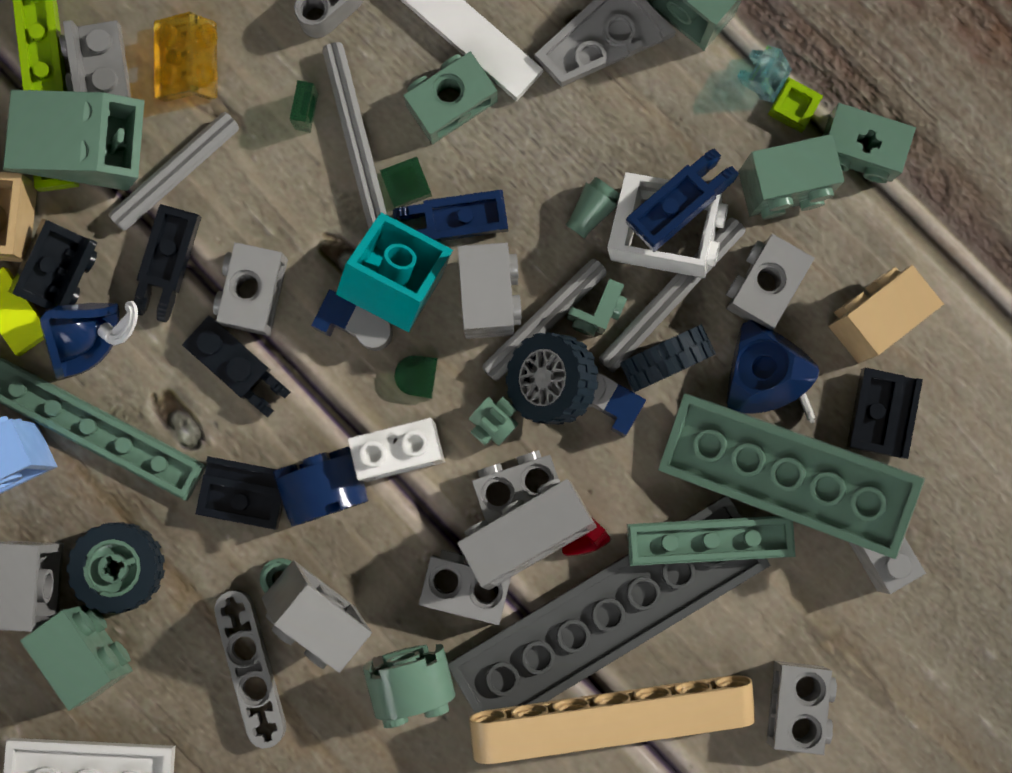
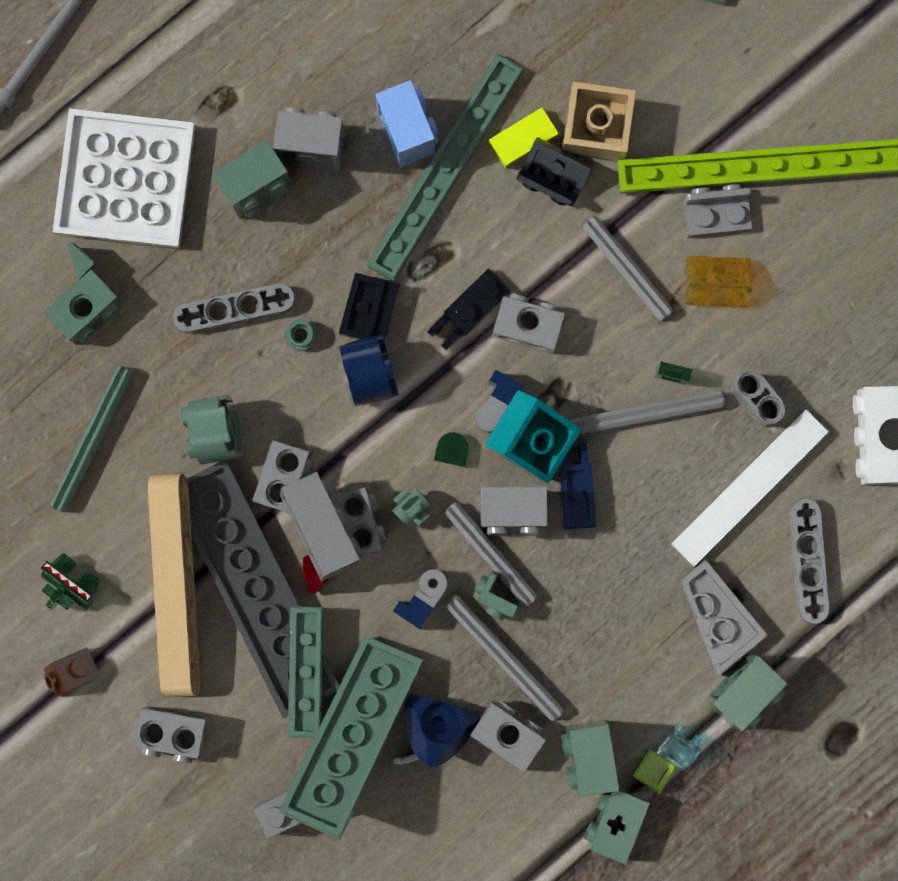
camera: 95 degrees right, 0 degrees up
sand green slope [3,90,145,191] -> none
dark blue hat [40,301,138,379] -> none
black wheel [67,522,165,614] -> none
black hinge [133,204,202,323] -> none
light grey brick [261,560,372,673] -> none
white window [348,418,445,482] -> none
clear green tile [380,156,432,209] -> none
sand green brick [404,51,498,145] -> none
black wheel [506,332,598,425] -> none
sand green cone [566,177,620,239] -> none
white window [607,172,728,278] -> none
black wheel [620,324,716,392] -> none
dark blue hinge [626,149,739,252] -> none
tan brick [828,265,944,363] -> none
black plate [846,367,923,459] -> none

